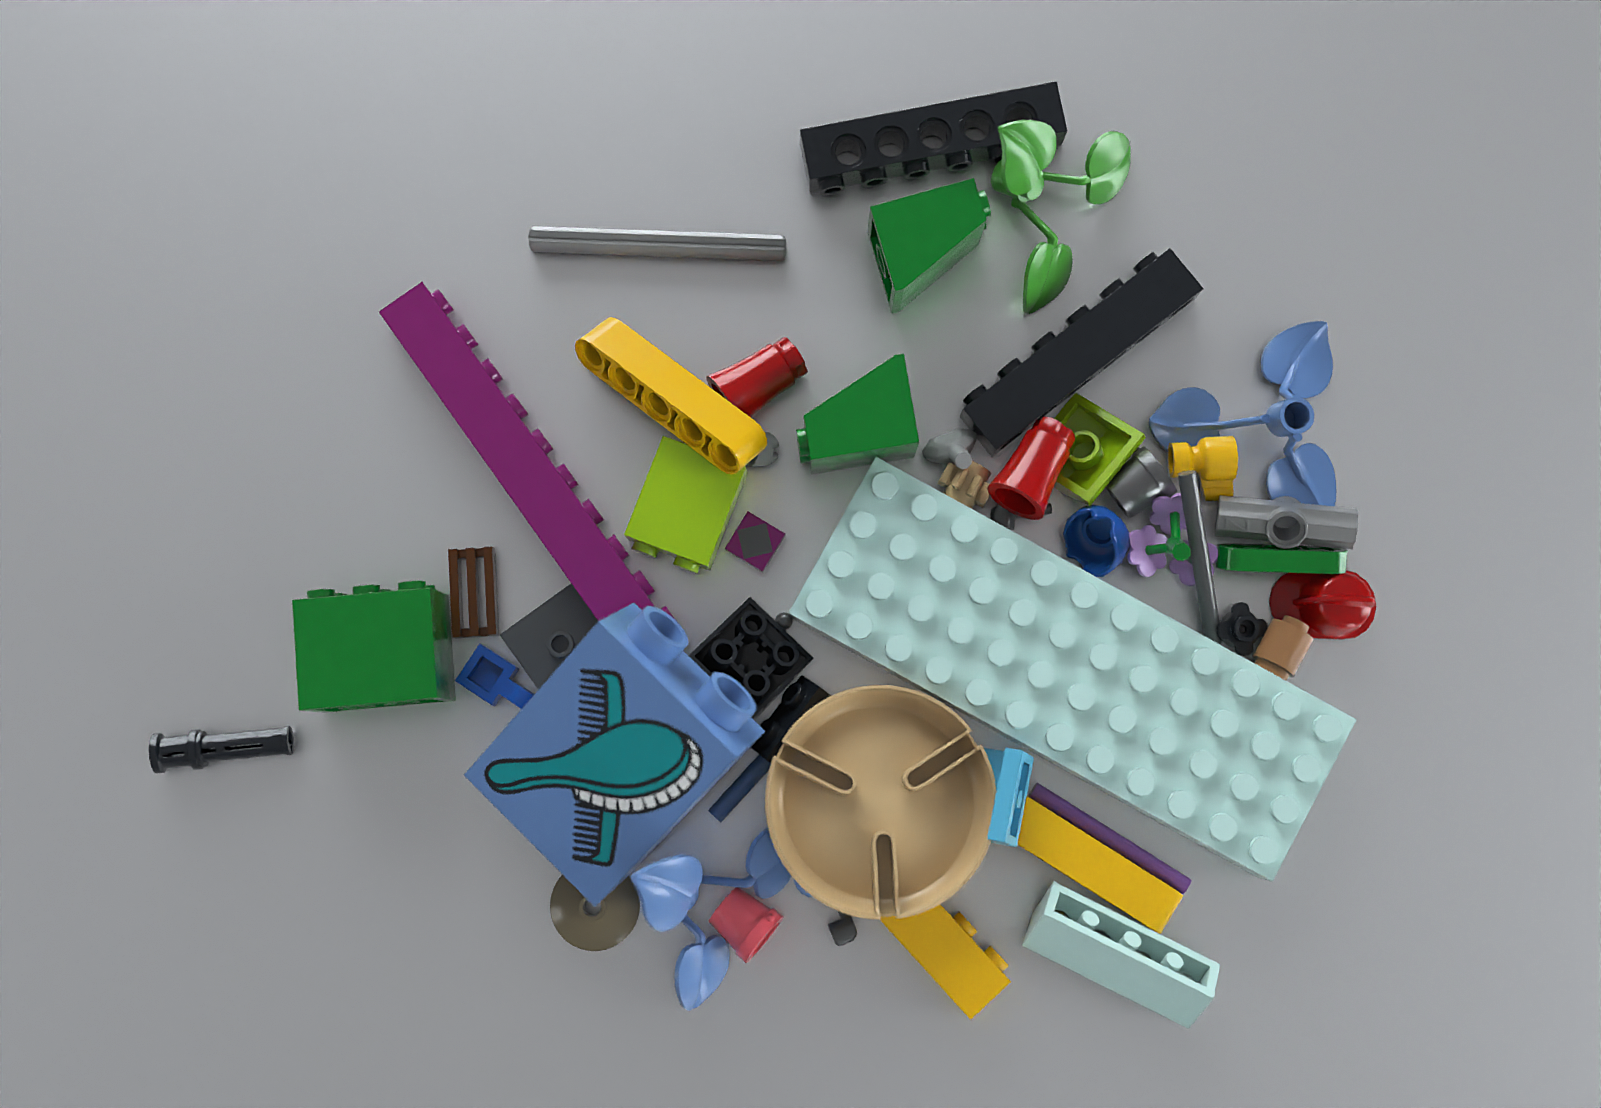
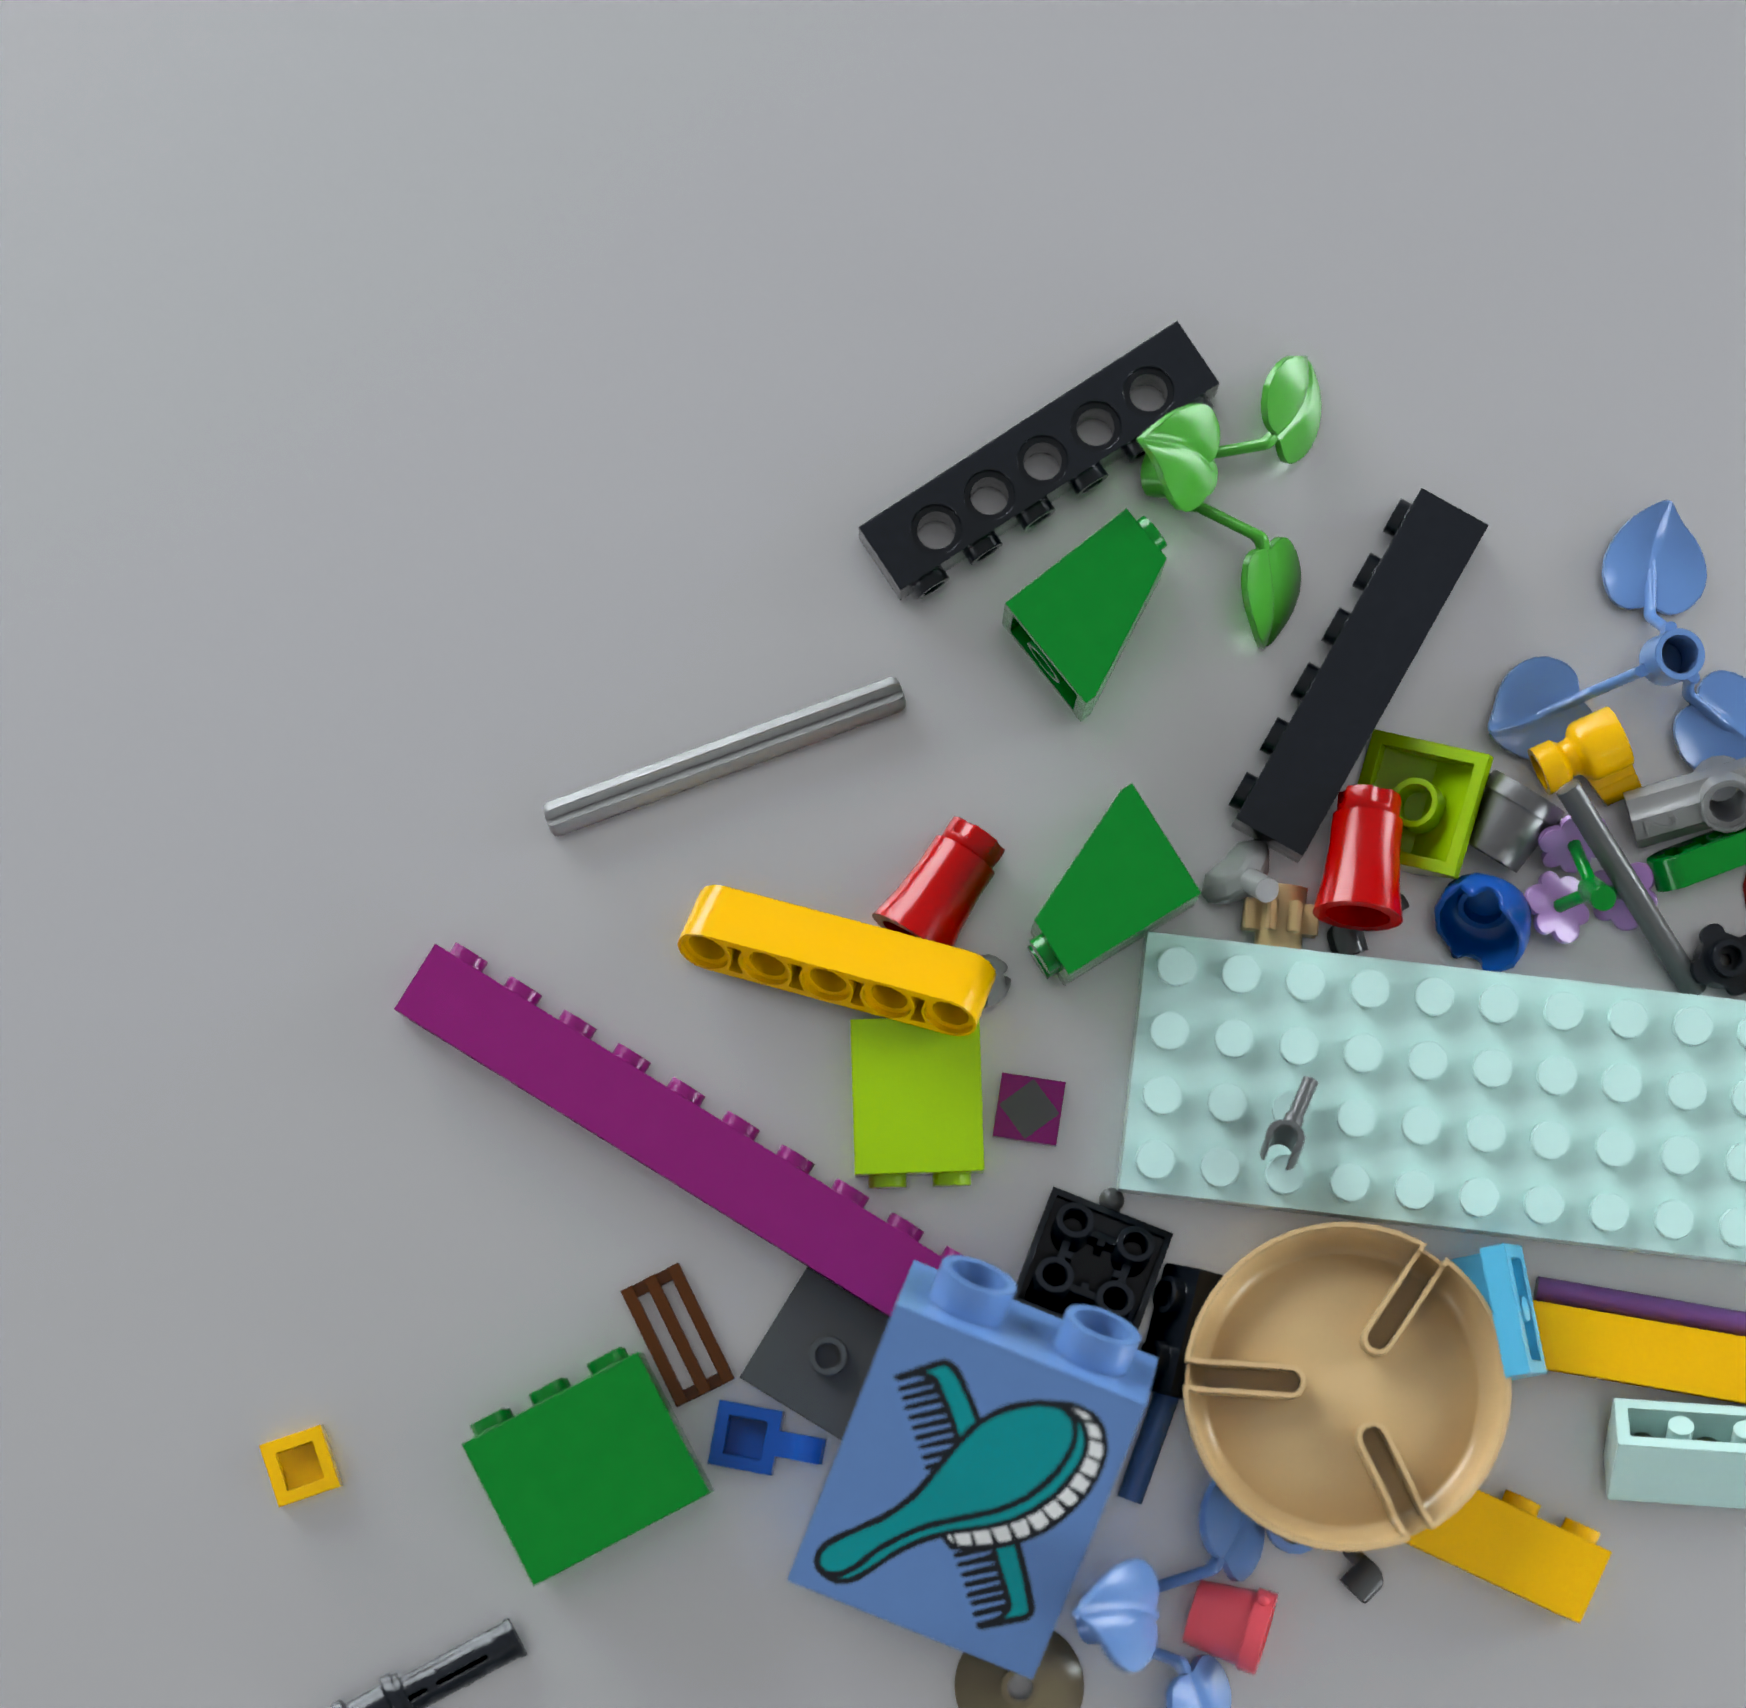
camera: 25 degrees left, 0 degrees up
none -> yellow tile [259,1425,343,1507]
none -> dark grey hand [1260,1076,1318,1170]

